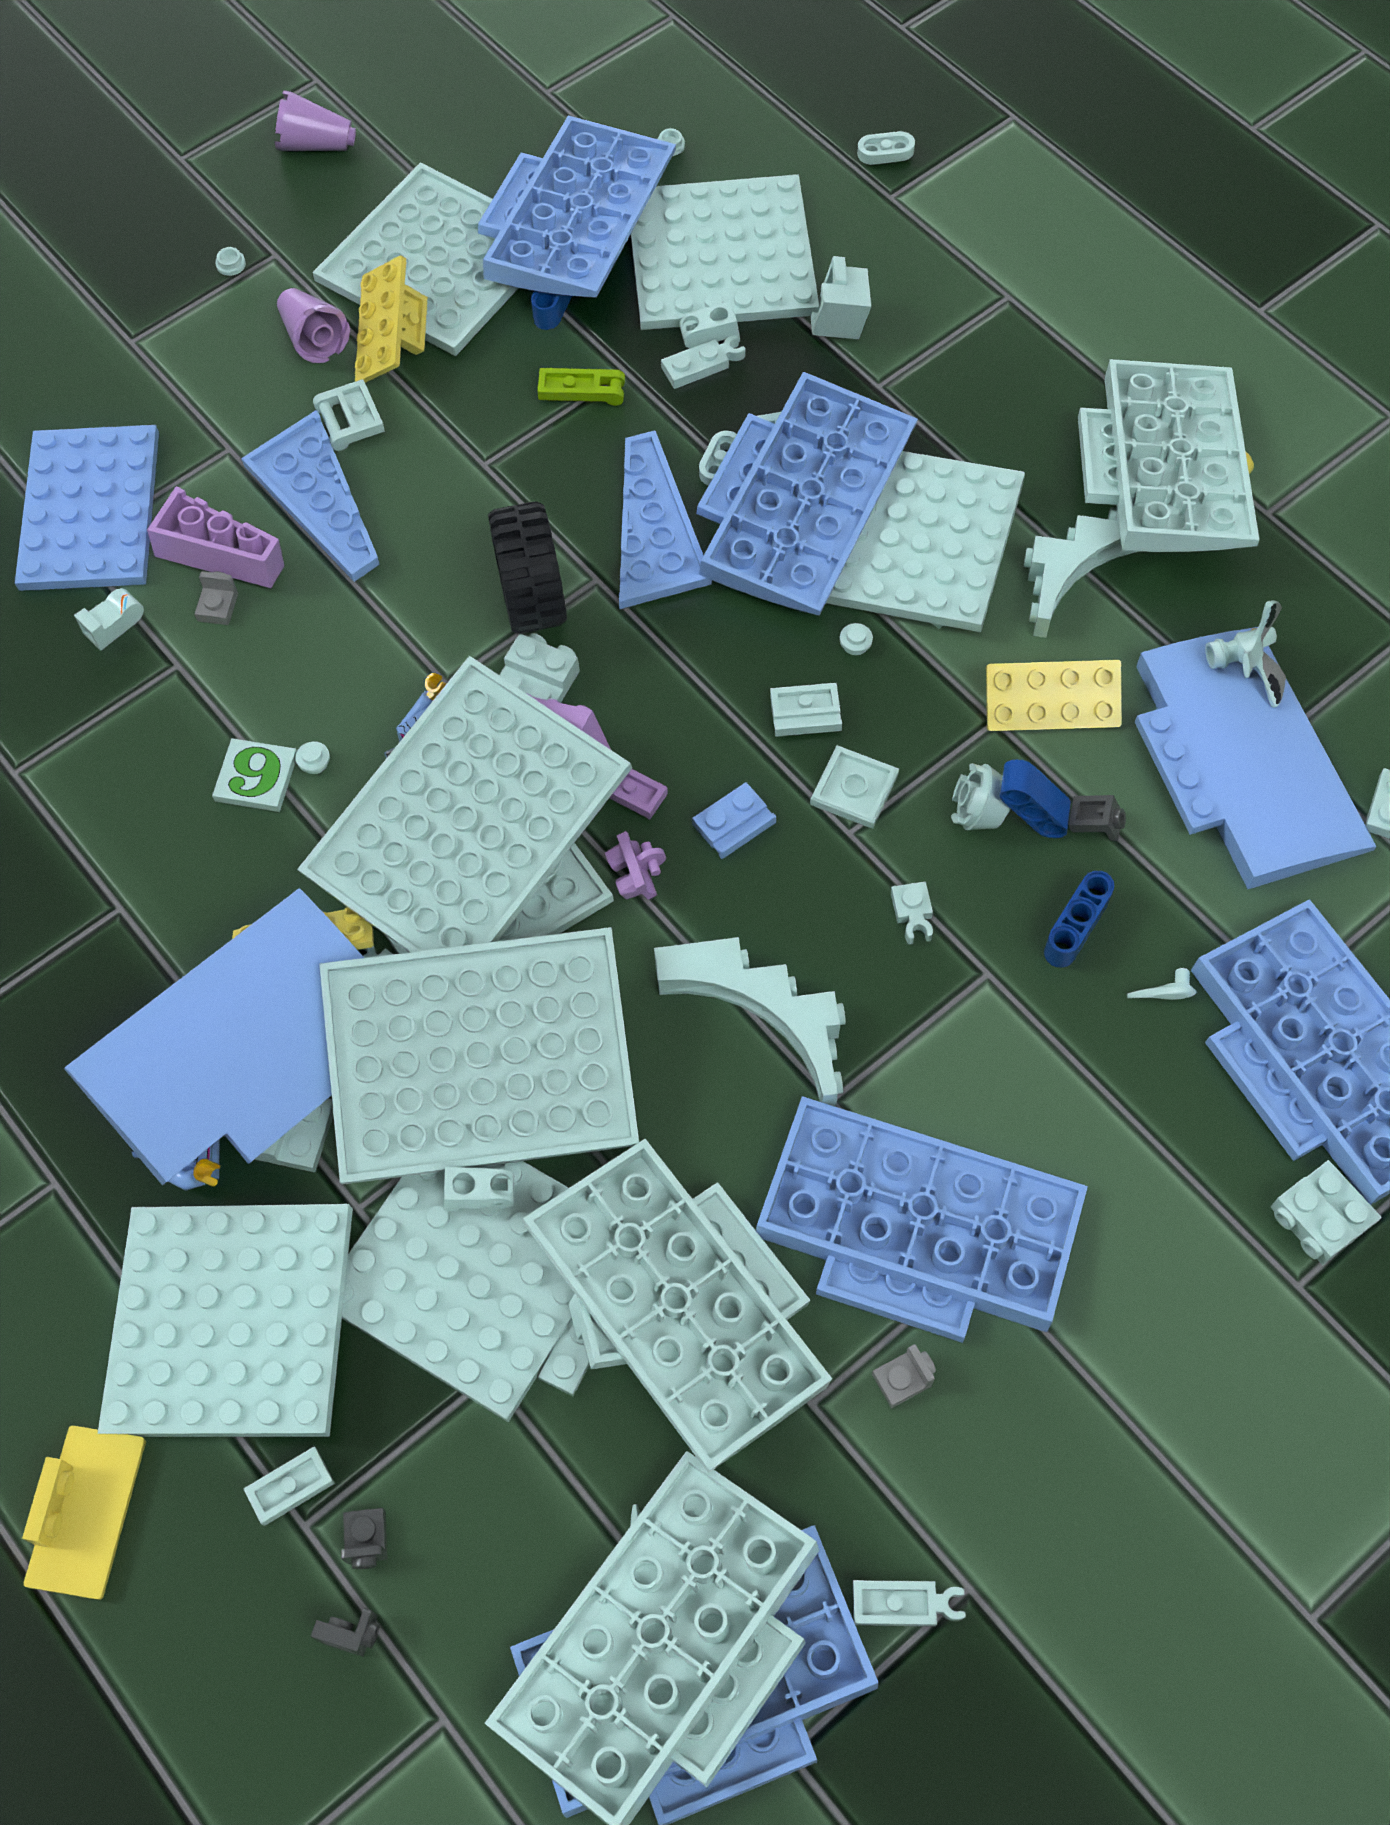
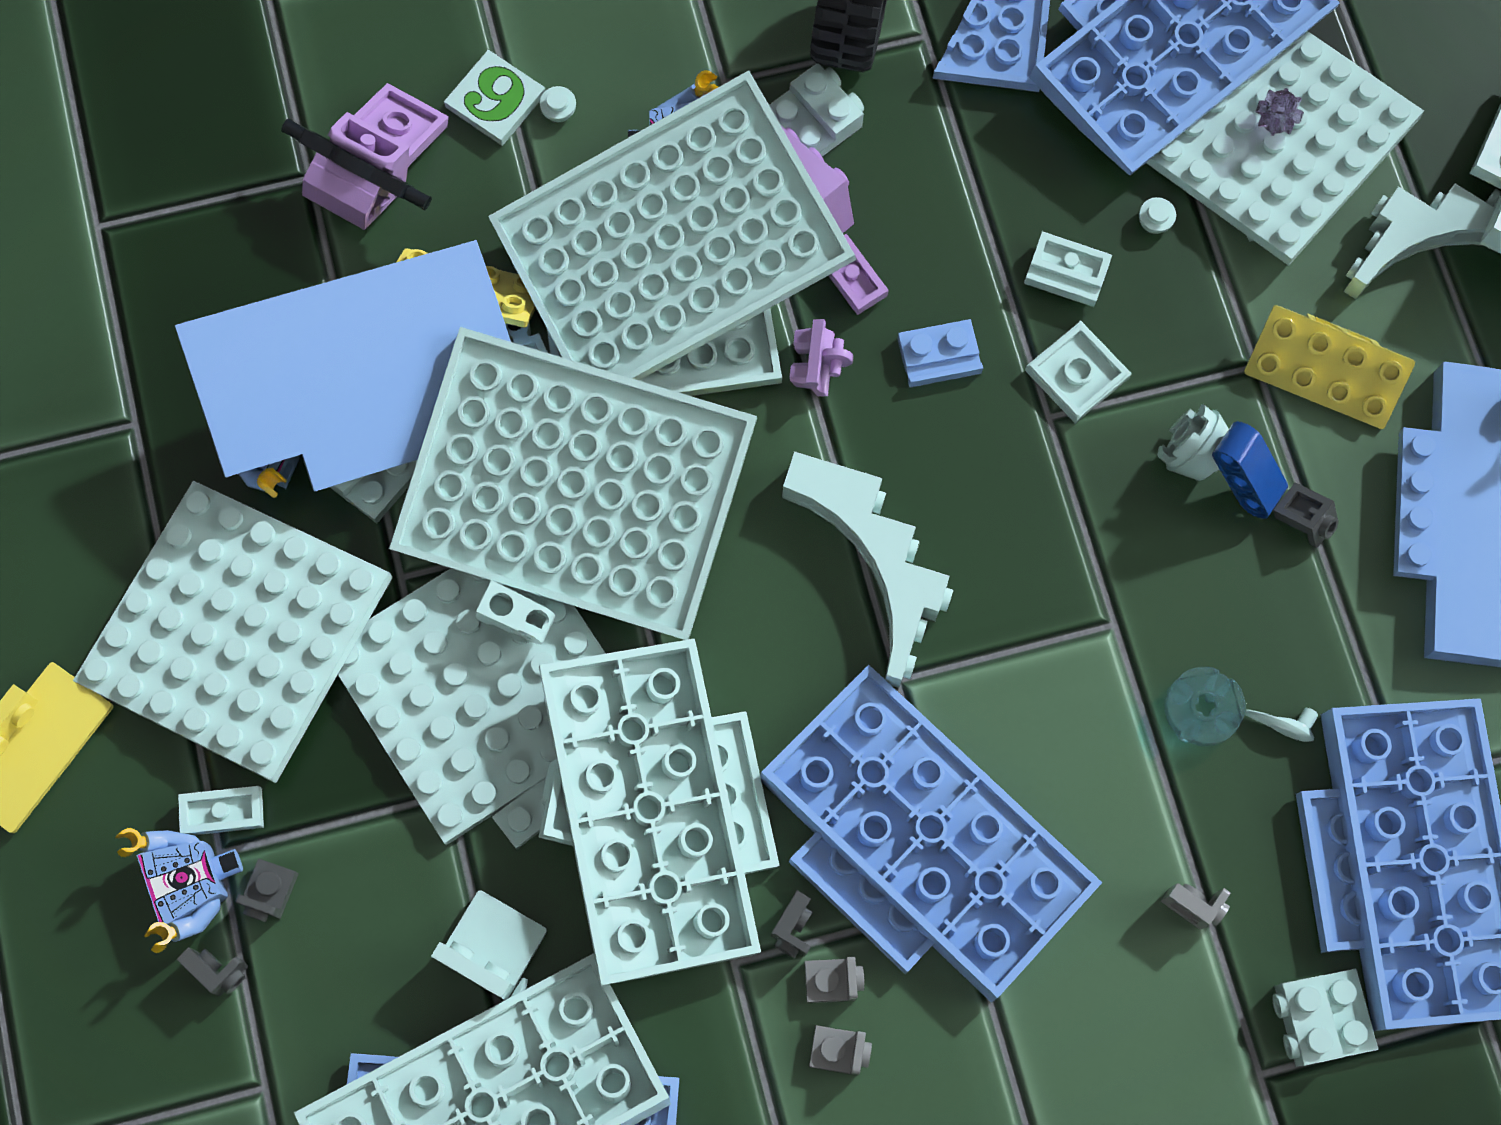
camera: 20 degrees right, 10 degrees up
light aqua plate [891,881,933,944] -> none
blue beam [1044,871,1114,968] -> none
none -> torso [115,828,243,953]
none -> lavender piece [281,83,449,230]
none -> light aqua bracket [431,890,547,1000]
none -> dark grey bracket [770,890,812,958]
none -> light grey bracket [809,1025,872,1075]
none -> light grey bracket [1160,883,1231,930]
none -> clear light blue plate [1164,667,1246,746]
none -> clear purple gear [1255,88,1304,136]

